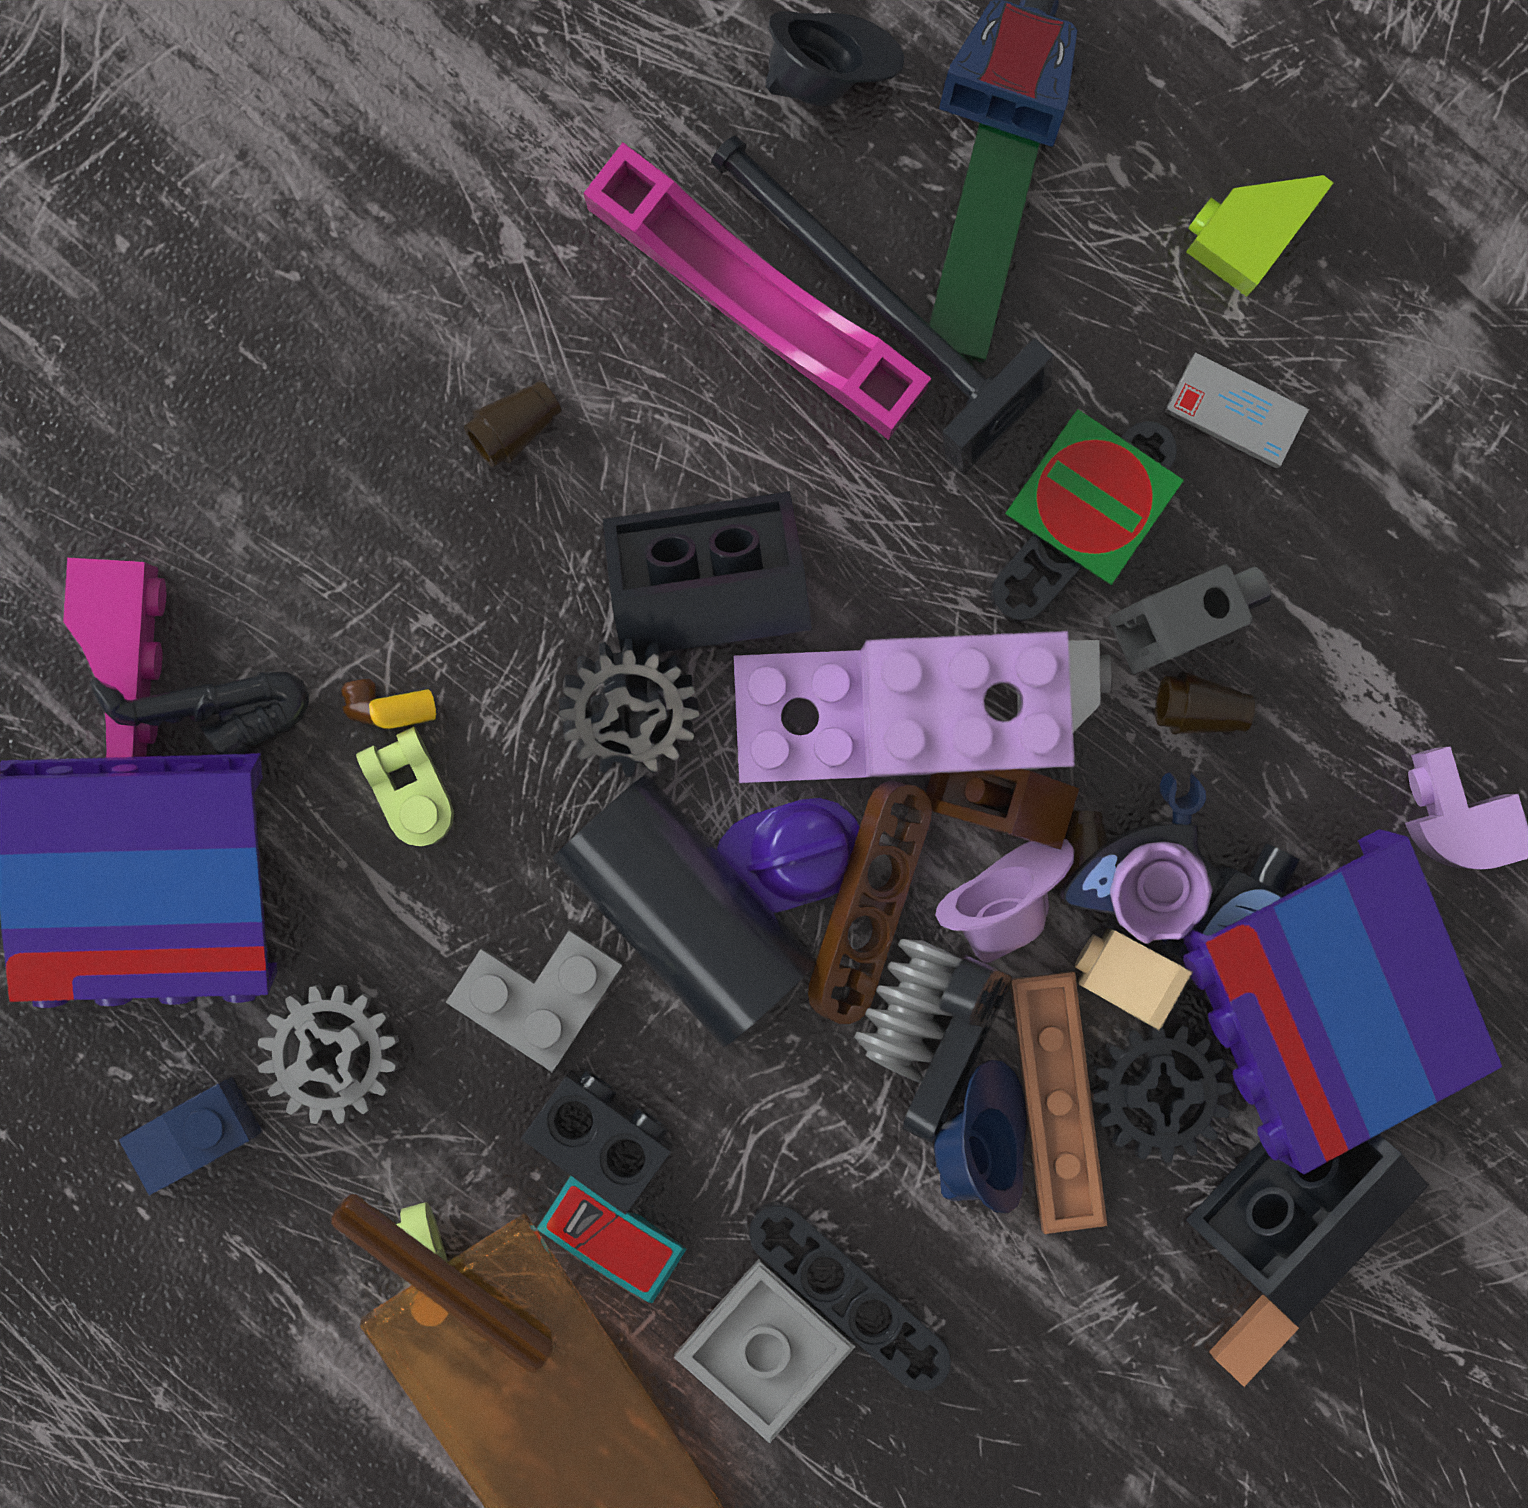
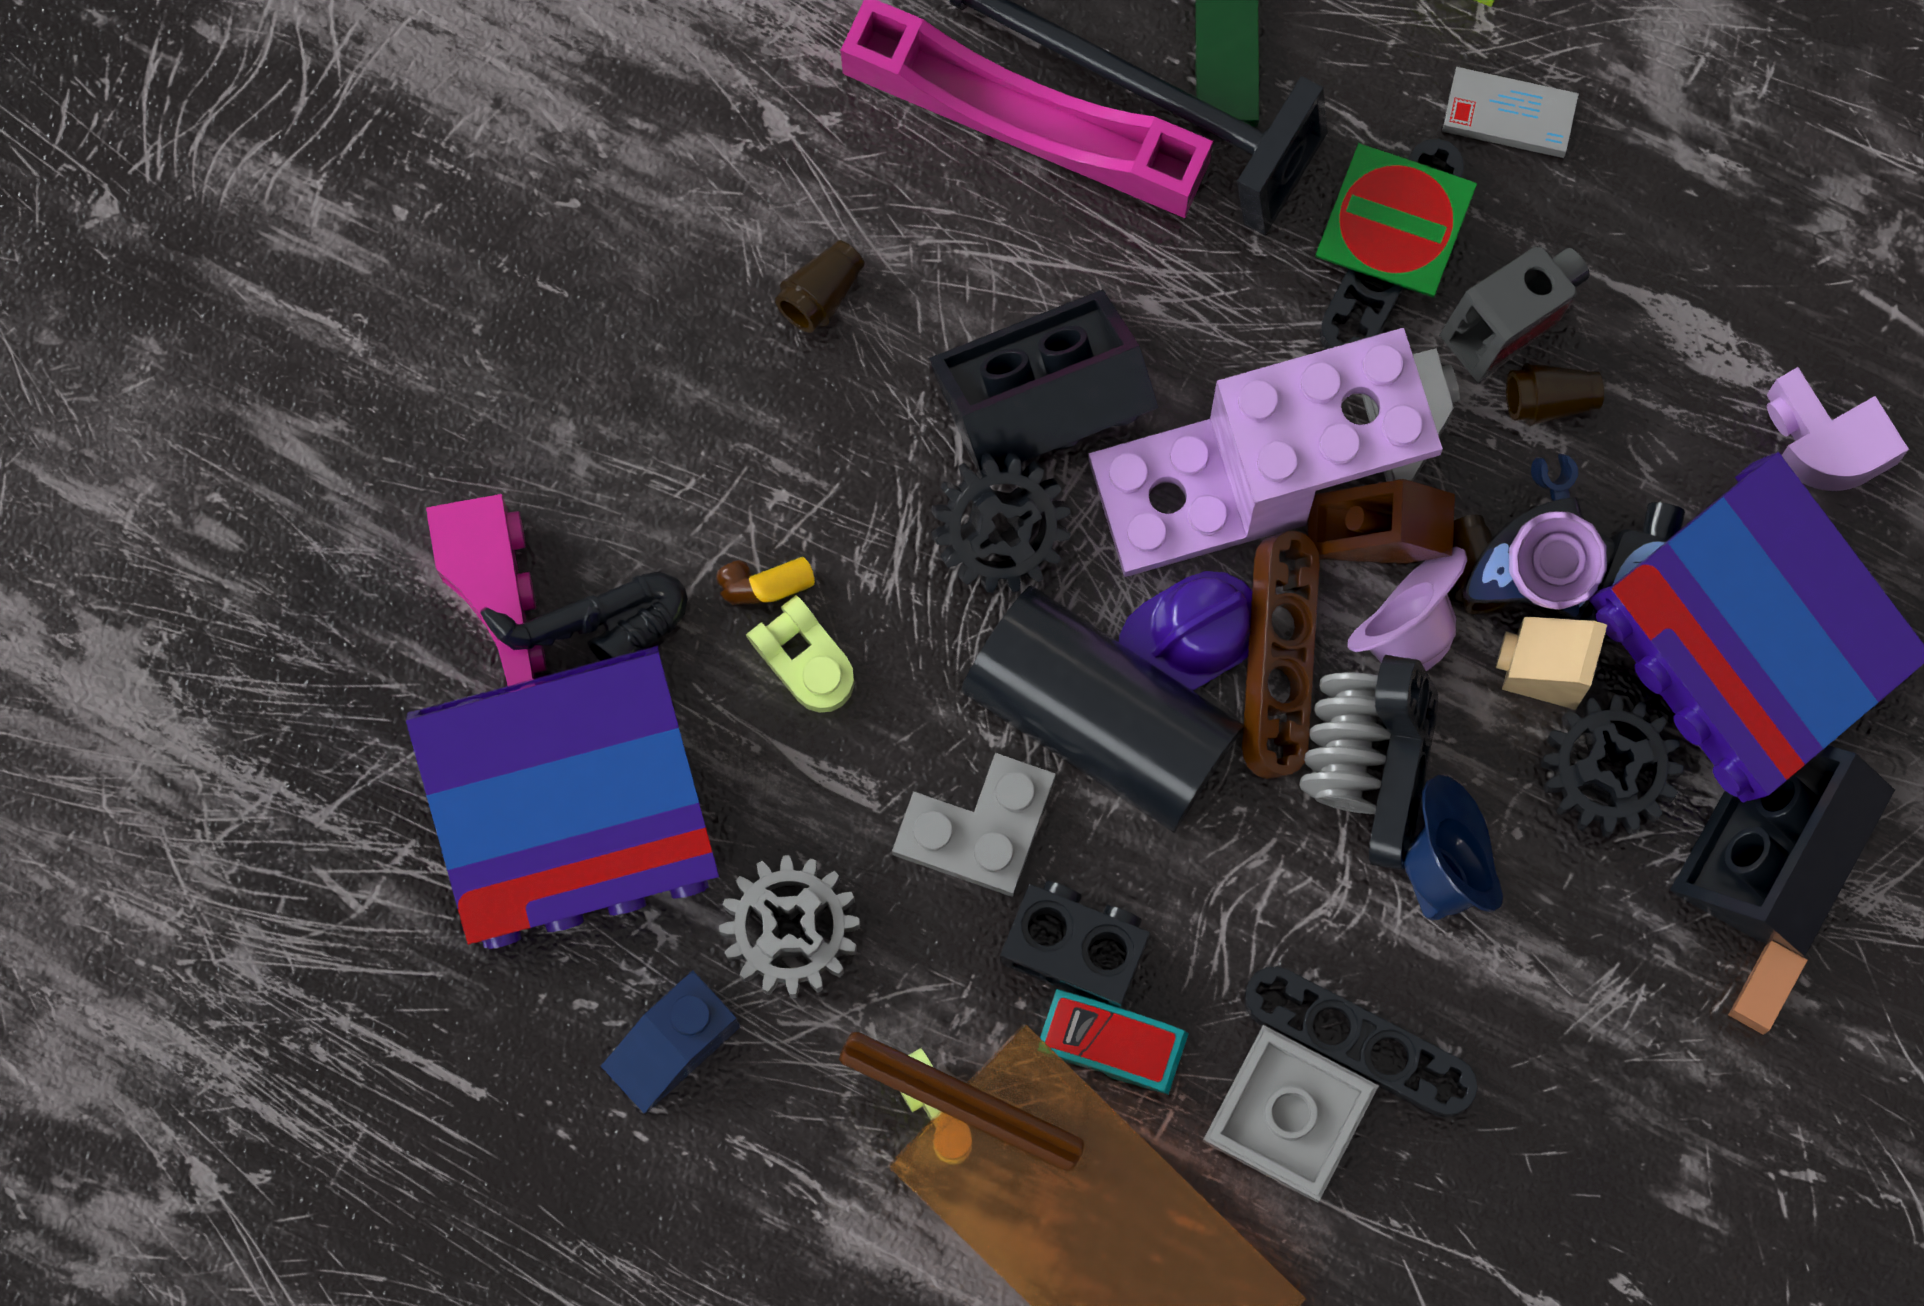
camera: 10 degrees left, 10 degrees down
nougat tile [1010,971,1107,1234] -> none

